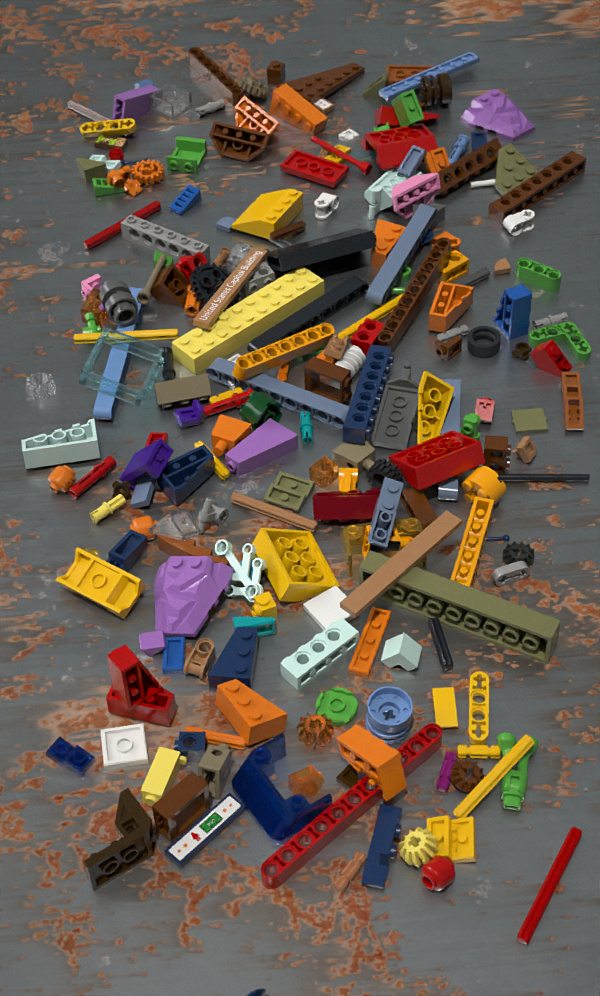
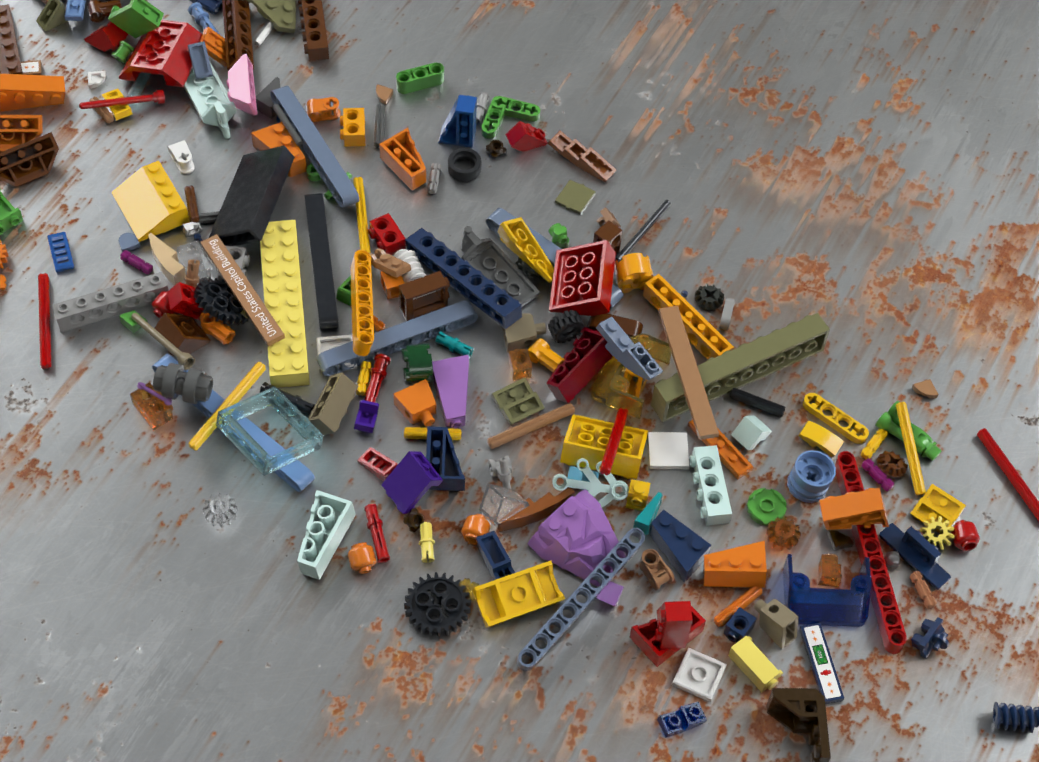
camera: 60 degrees left, 10 degrees up
bright pink bracket [81,274,102,302] -> none
bright green plate [83,312,102,333] -> none
sand blue tile [130,475,157,509] -> none
reddish brown window [152,772,211,844] -> none
blue tile [162,637,186,675] -> none
red plate [280,149,349,188] -> none
reddish brown beam [378,237,452,352] -> none
reddish brown bracket [435,335,462,362] -> none
bracket [474,397,495,424] -> none
white piece [503,210,535,236] -> none
none -> magenta axle [120,250,153,275]
none -> tan slope [148,233,186,286]
none -> white tile [183,222,202,237]
none -> dark grey bar [273,104,303,146]
none -> black gear [404,572,471,637]
none -> sand blue beam [517,528,645,671]
none -> red axle [599,407,629,476]
none -> flat silver hinge [884,551,900,567]
none -> dark blue hips [911,617,949,658]
none -> medium nougat tile [912,379,939,399]

